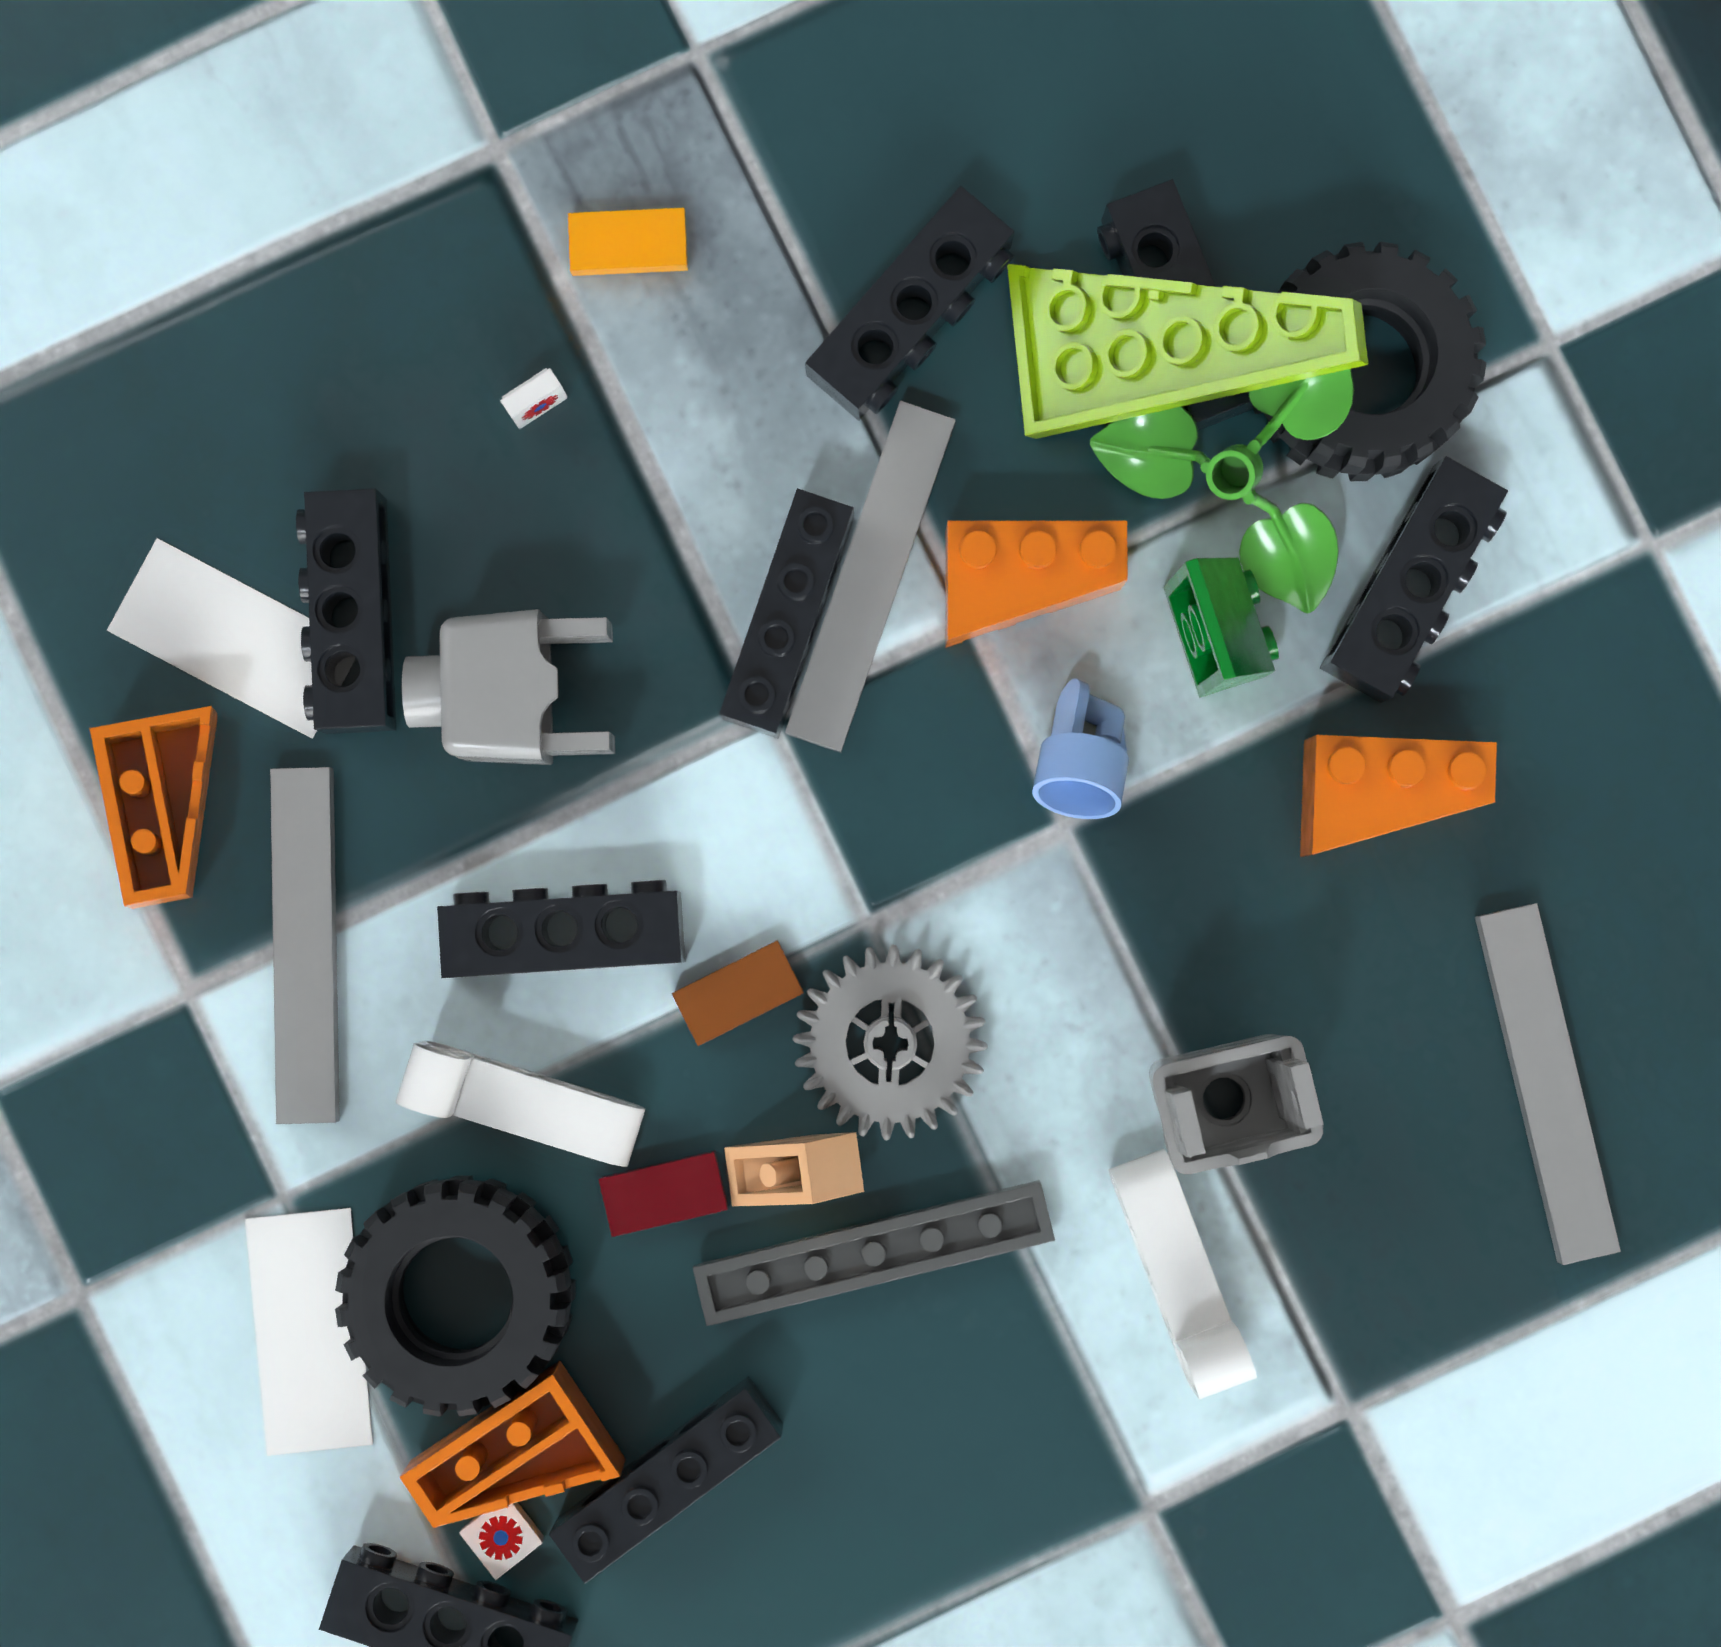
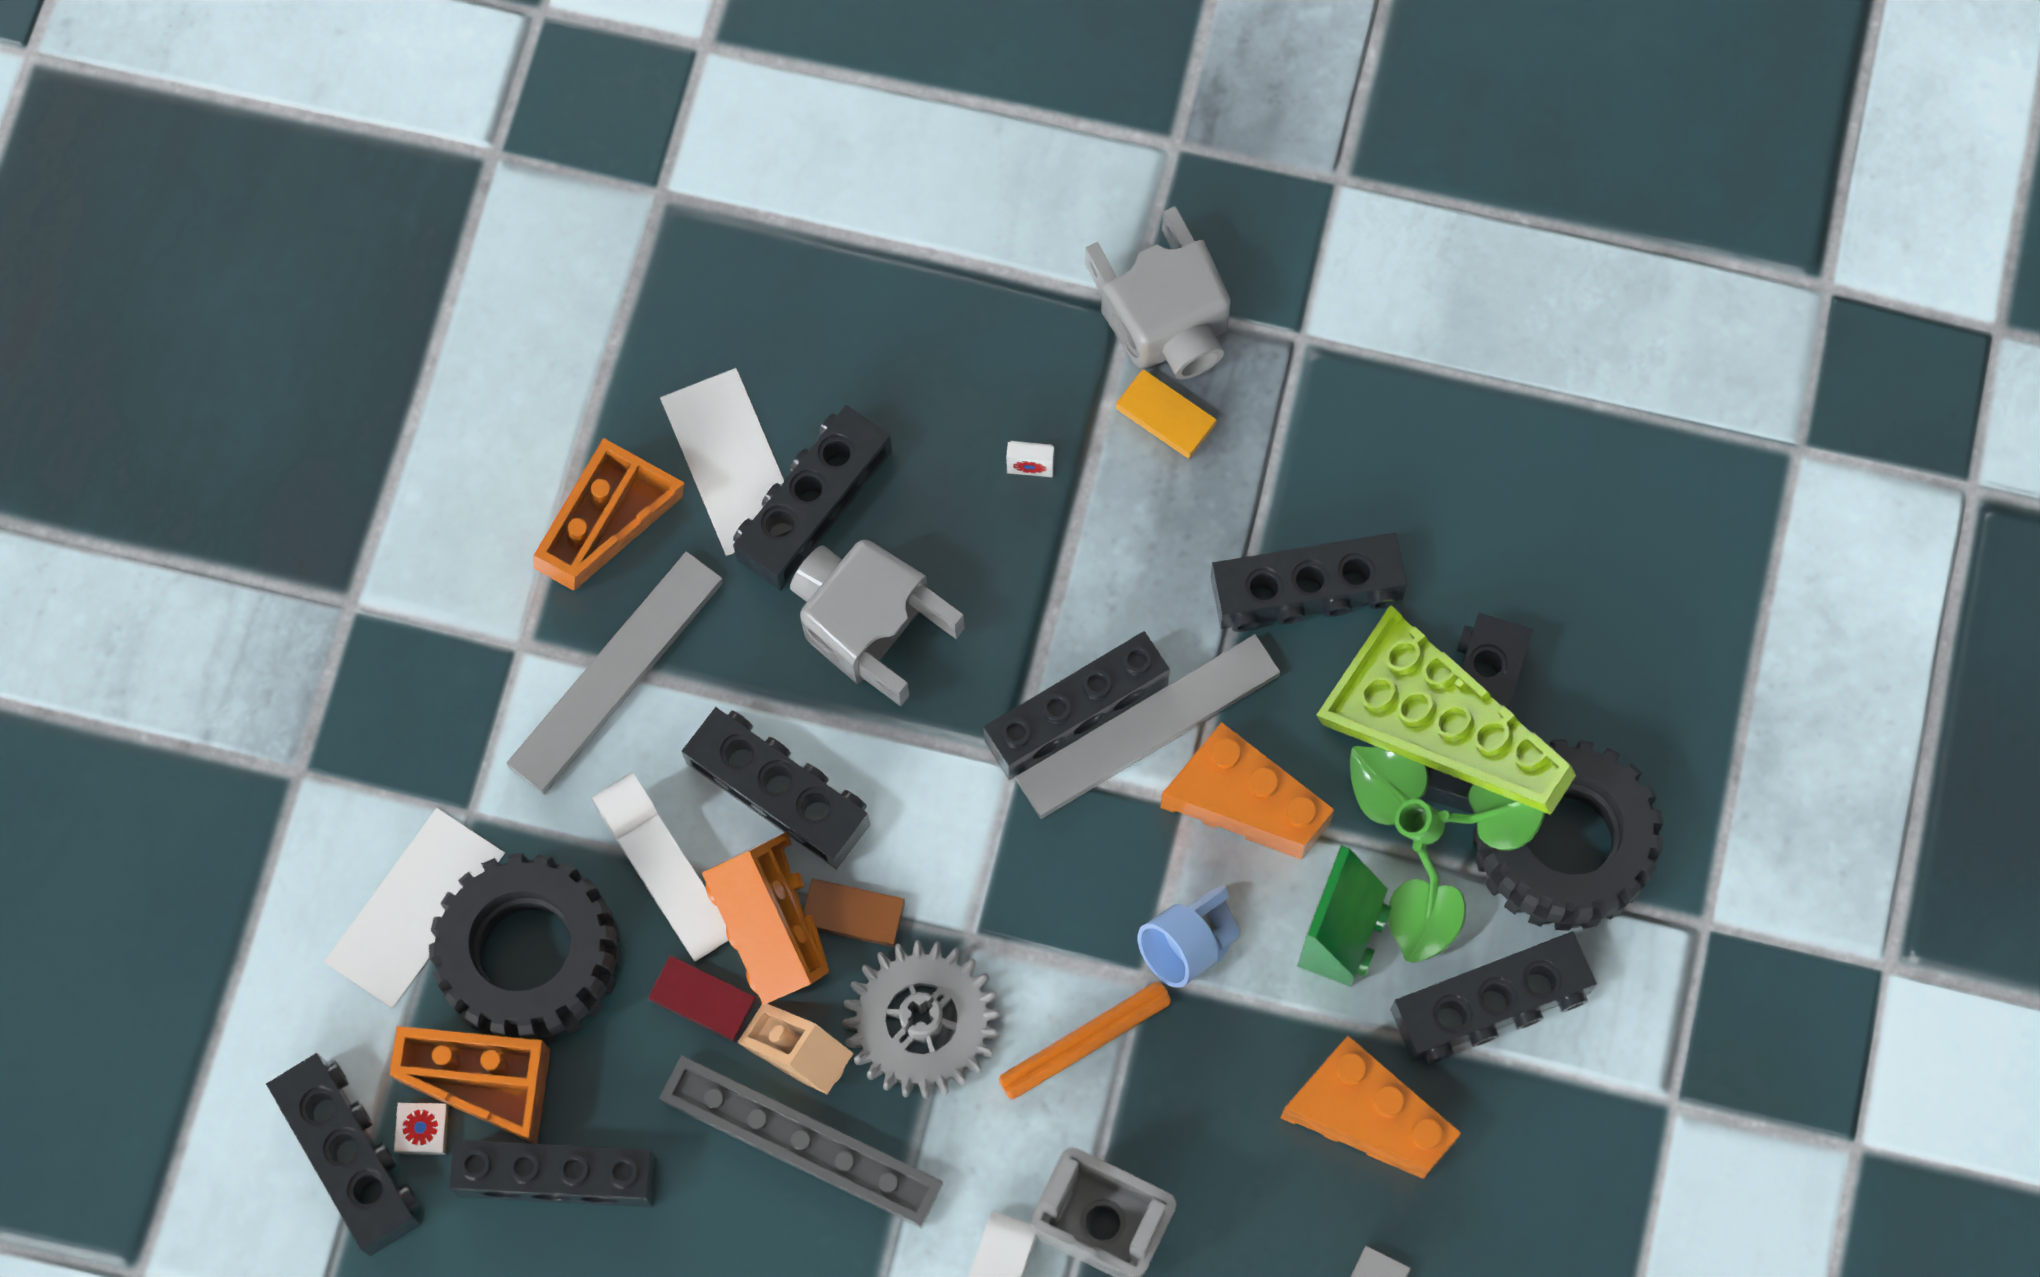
camera: 40 degrees right, 15 degrees down
none -> orange wedge [702,831,830,1005]
none -> orange axle [999,981,1171,1099]
none -> light grey piece [1085,206,1231,380]

